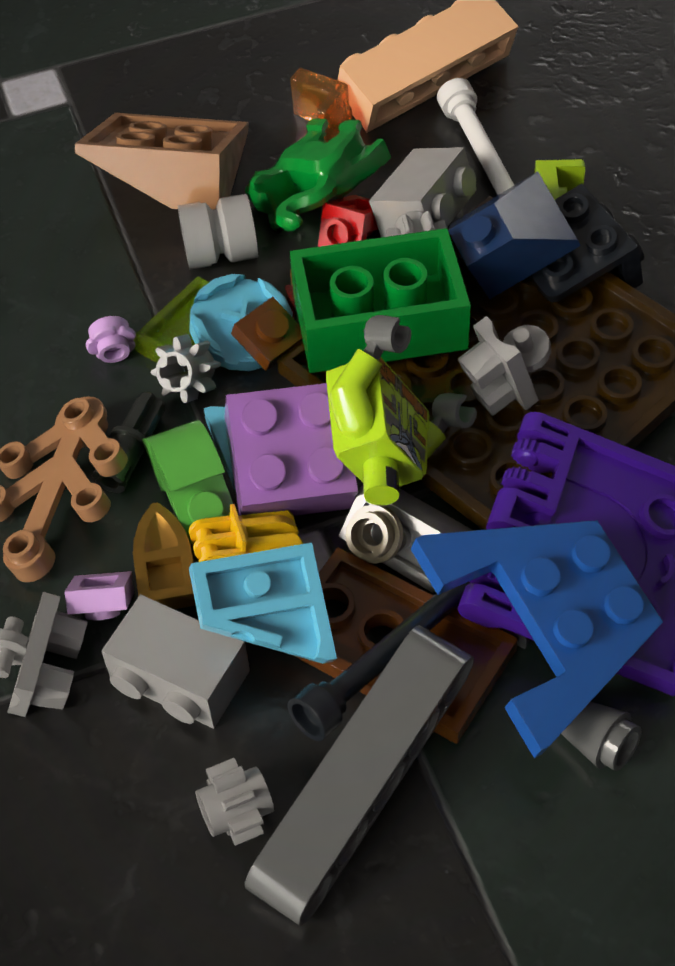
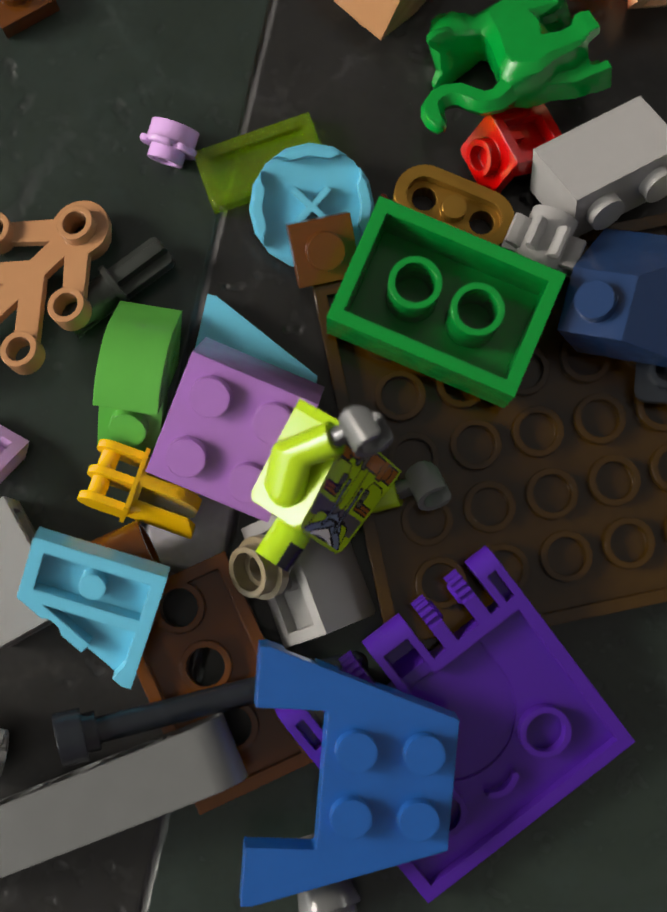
camera: 30 degrees right, 30 degrees up
pearl gold plate [133,502,196,609] -> none
light grey gear [151,334,221,403] -> none
light grey wheel [177,194,258,270] -> none
light grey hips [458,316,551,416] -> none

